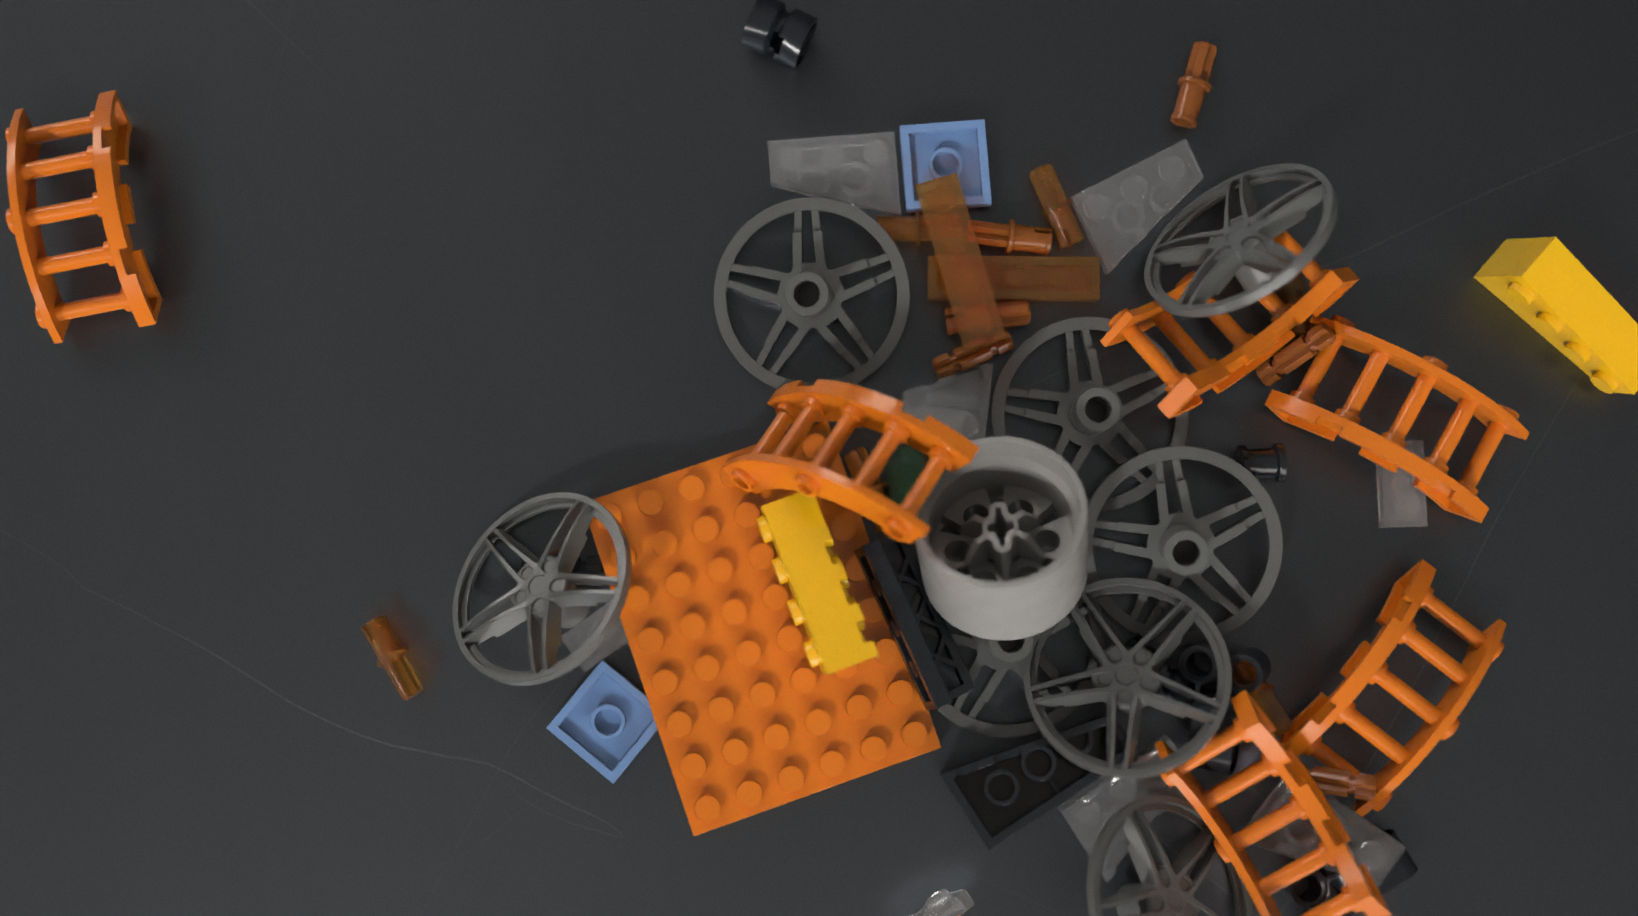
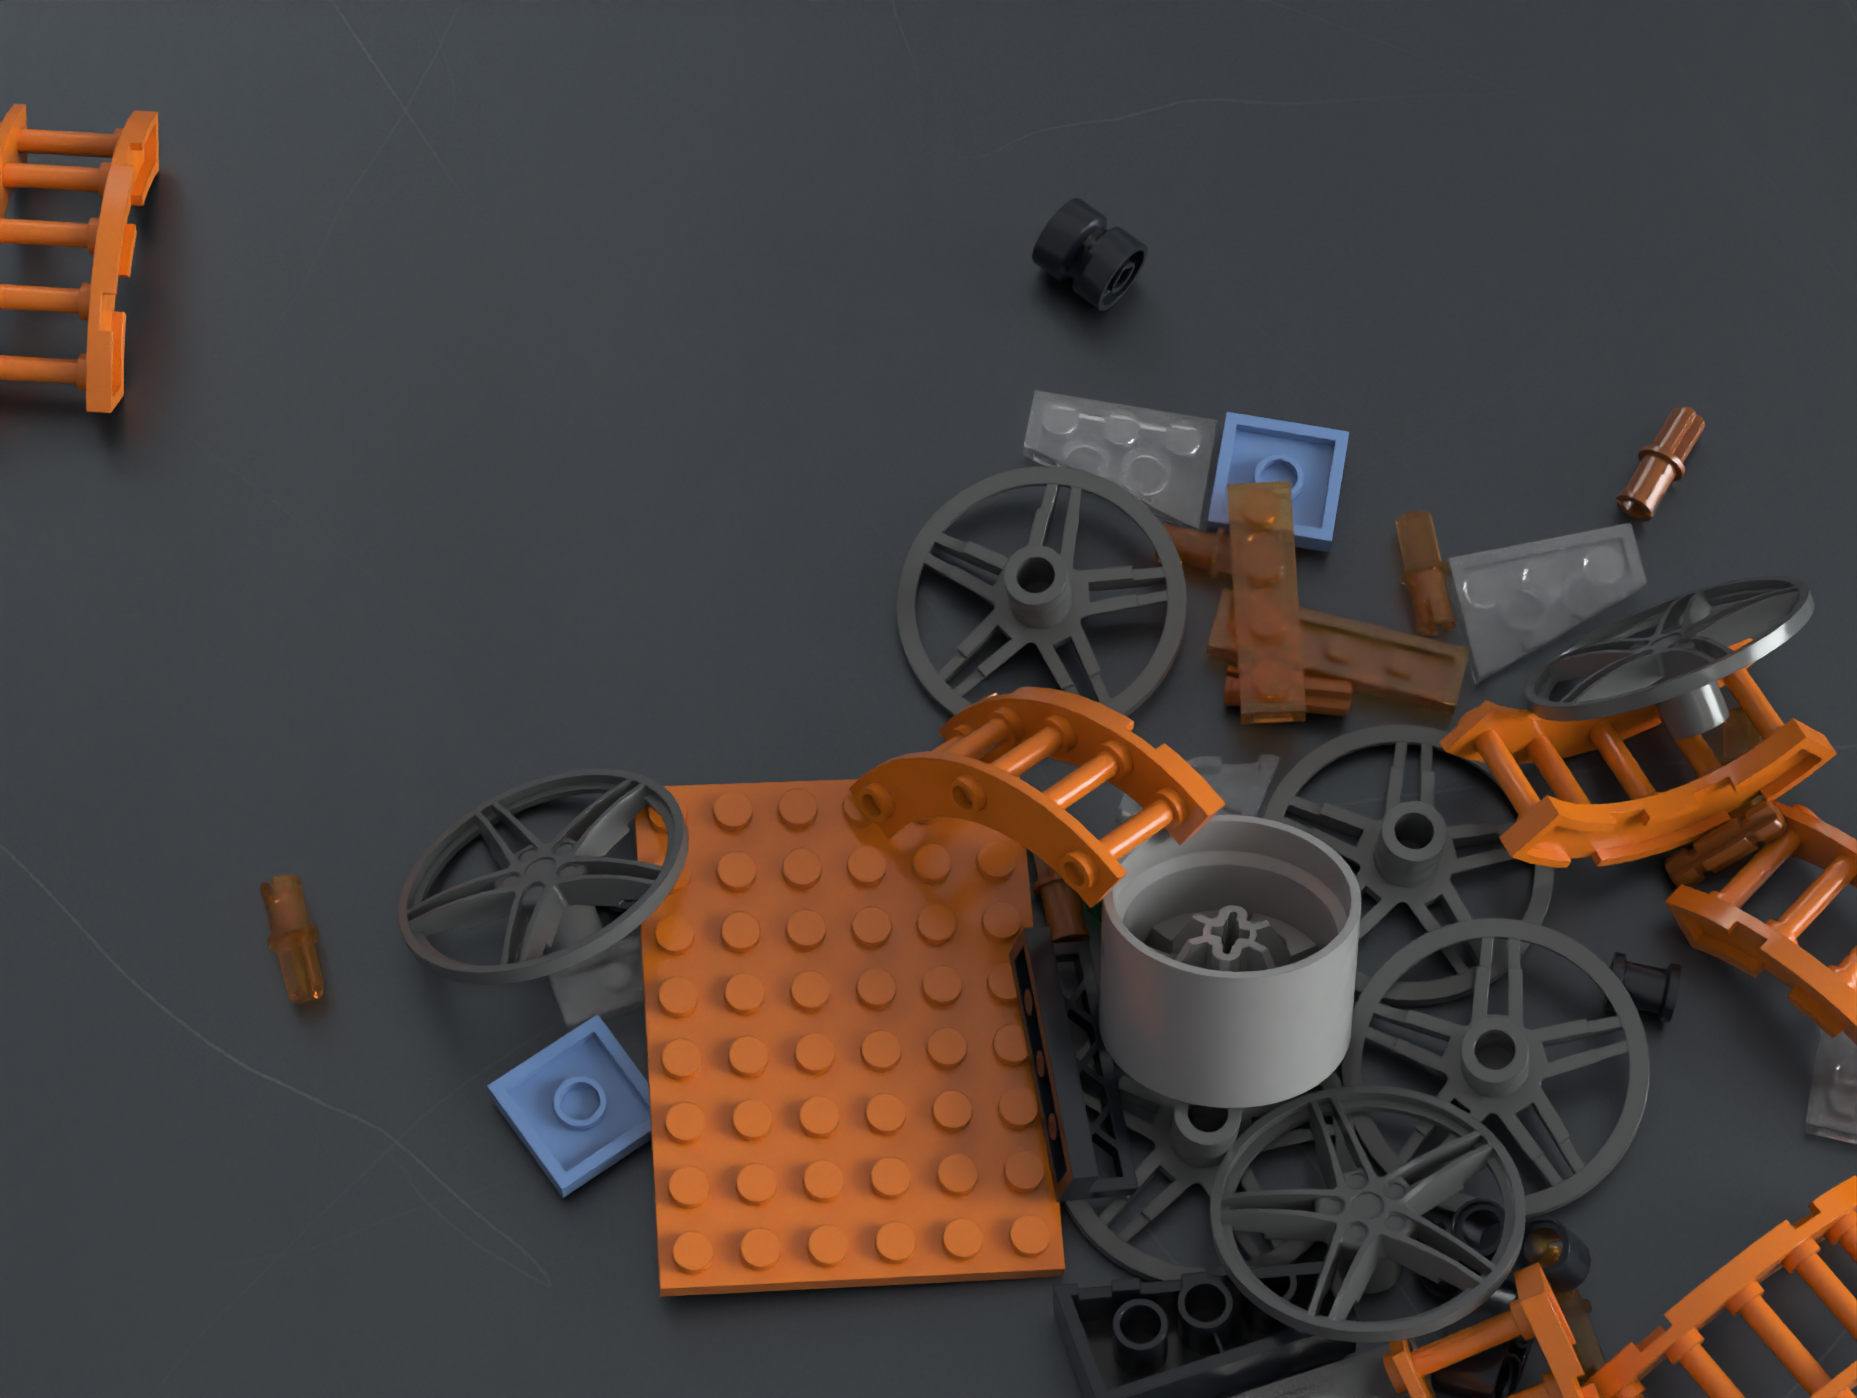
camera: 10 degrees right, 20 degrees down
yellow wedge [756,492,879,675] -> none
dark orange axle [931,328,1014,380] -> none
dark orange axle [965,219,1052,255] -> none

